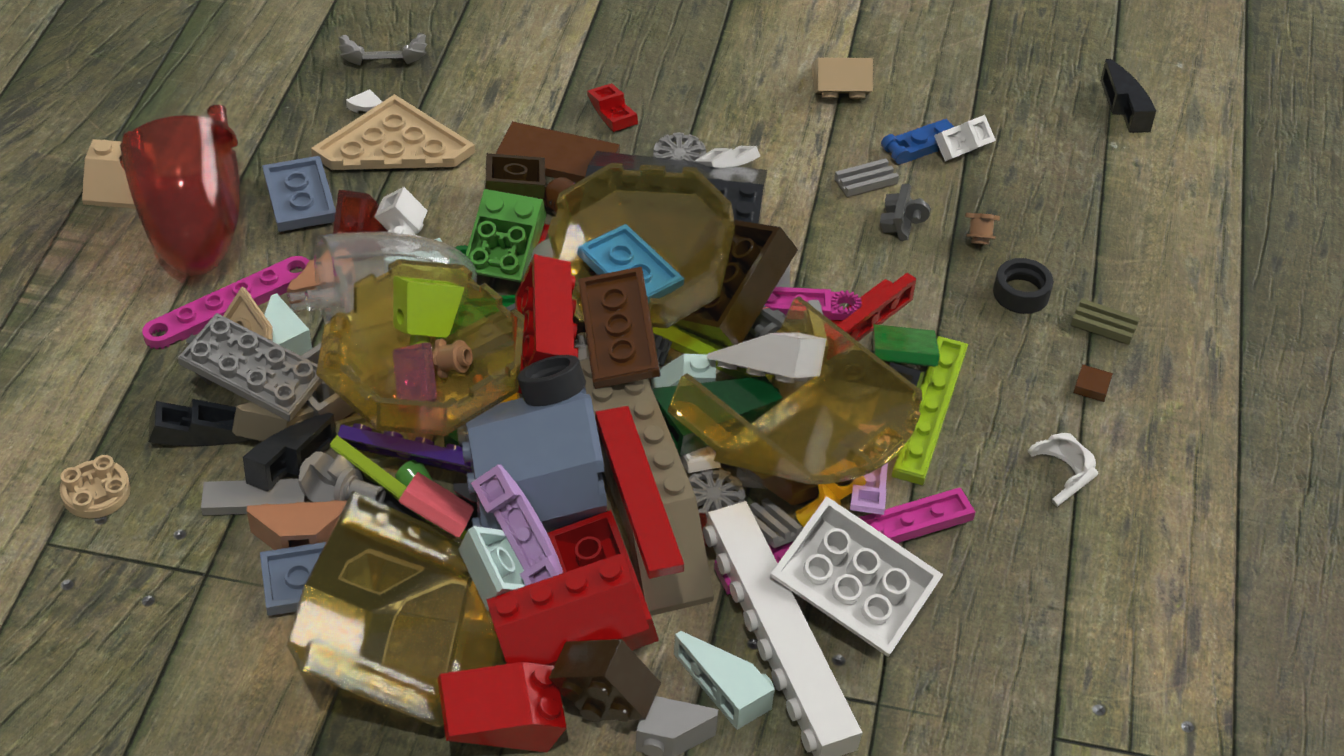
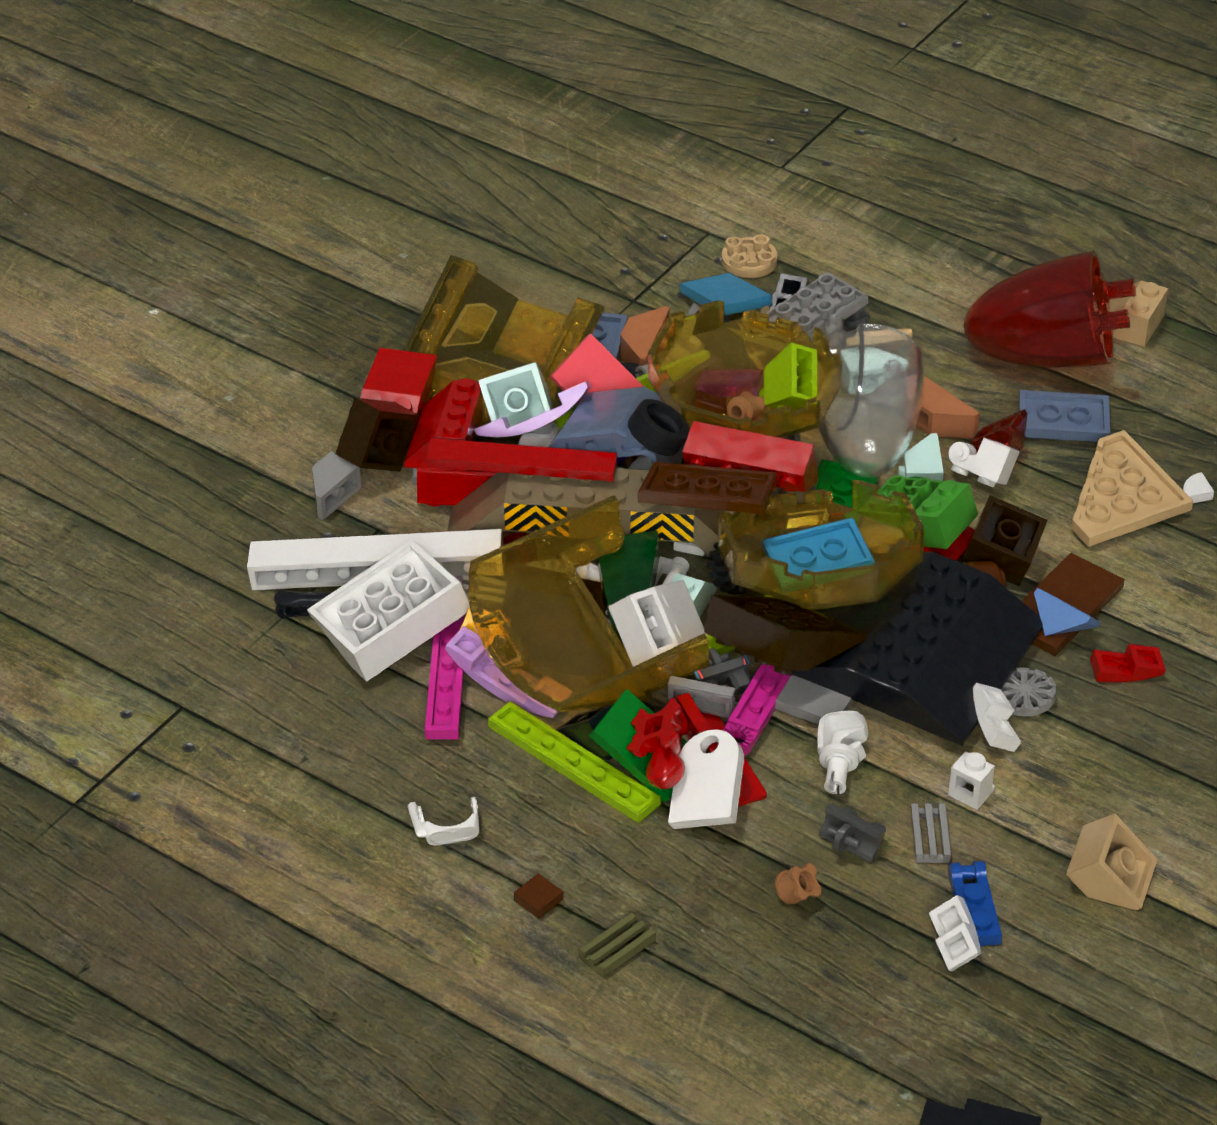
camera: 115 degrees right, 5 degrees down
dark pink plate [142,256,310,350] -> none
light aqua slope [674,631,775,730] -> none
black tyre [993,258,1054,314] -> none
none -> black bar [274,590,332,618]
none -> red animal [626,698,689,790]
none -> white tile [668,729,744,829]
none -> dark azure tile [680,273,772,315]
none -> reddish brown tile [692,390,726,419]
none -> white piece [818,711,869,794]
none -> white brick [948,751,995,810]
none -> medium blue slope [1034,588,1101,636]

